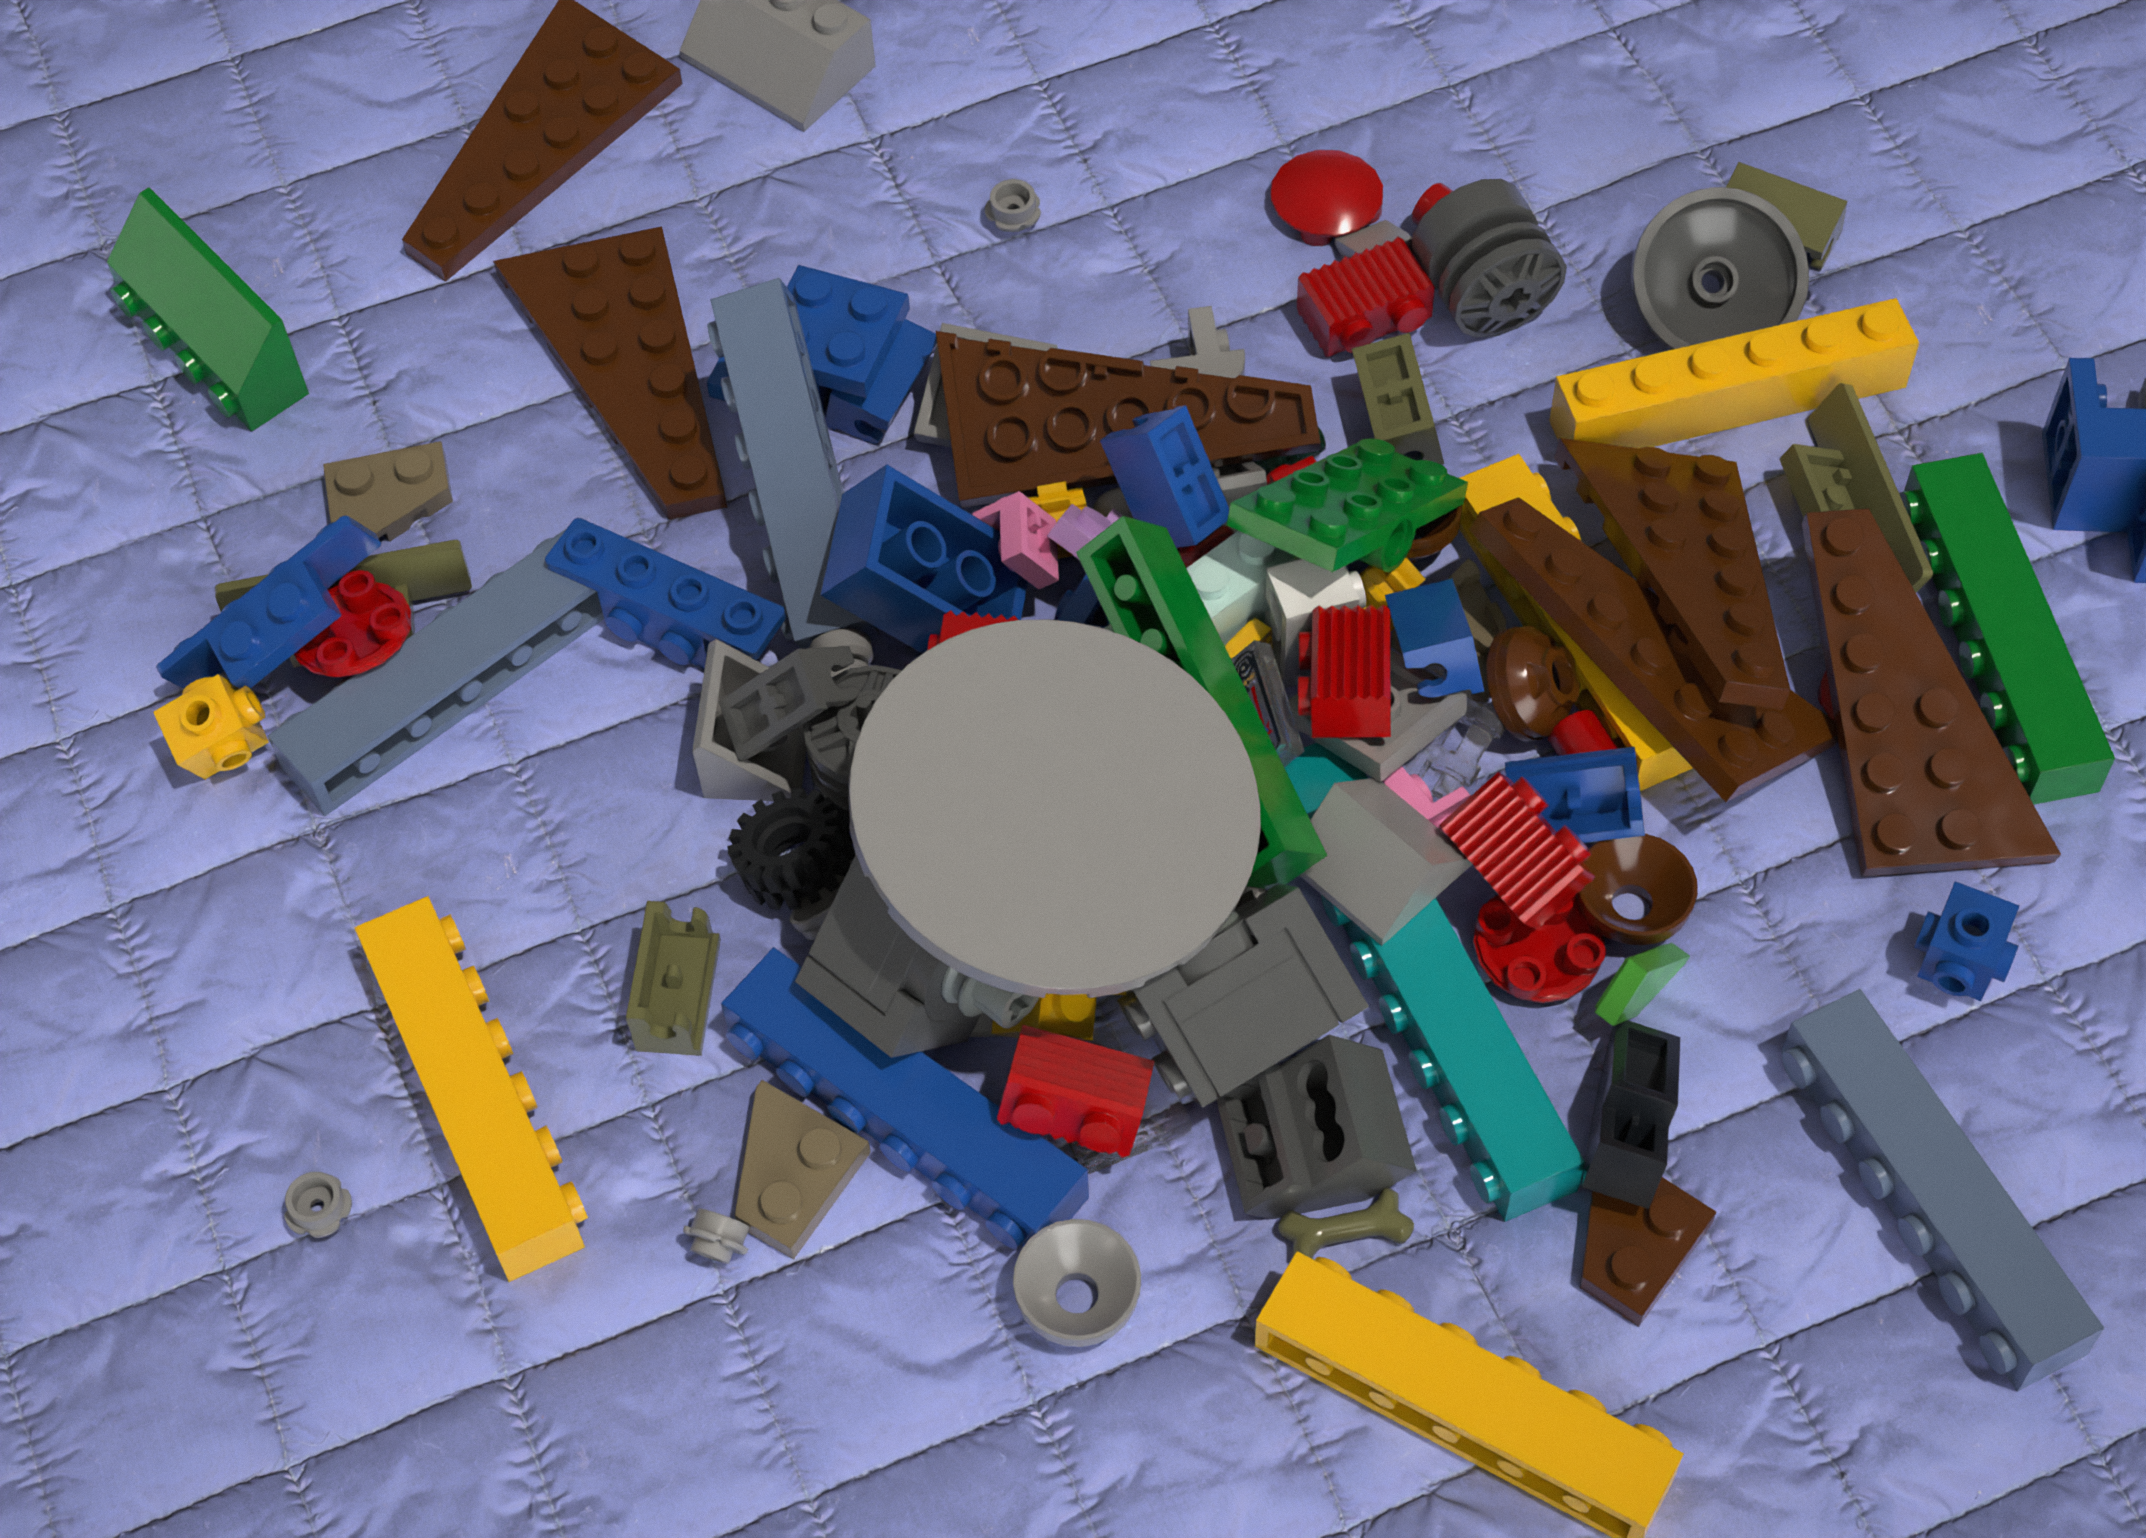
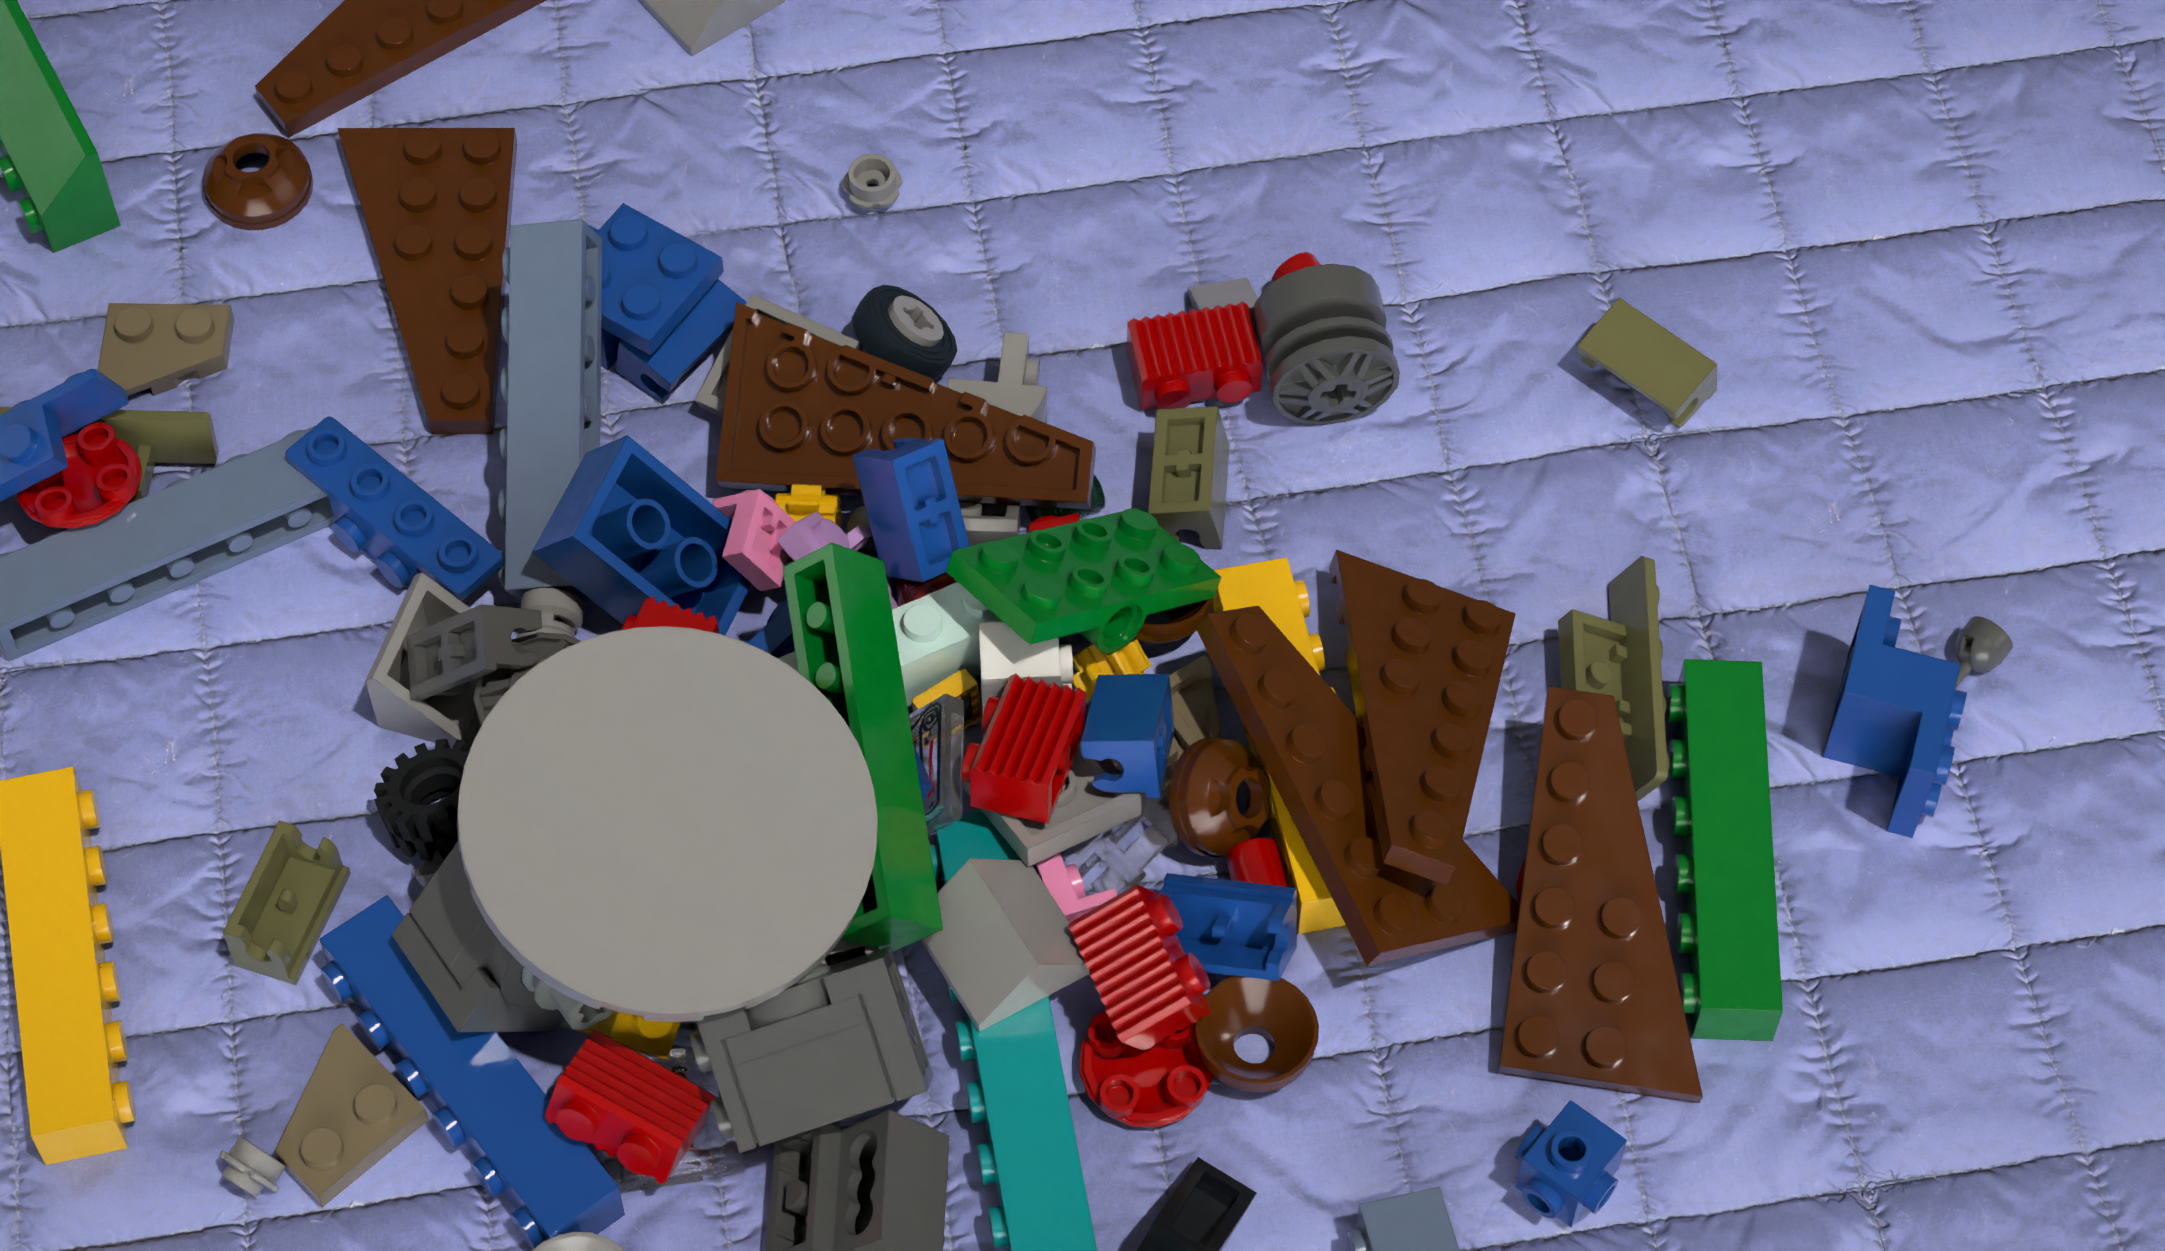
camera: 10 degrees right, 0 degrees up
red dish [1271,150,1383,246] -> none
yellow brick [1549,298,1919,449] -> none
bright green tile [1595,943,1690,1026] -> none
dark grey dish [1631,187,1809,350] -> none
none -> reddish brown piece [203,133,313,230]
none -> black wheel [852,285,957,381]

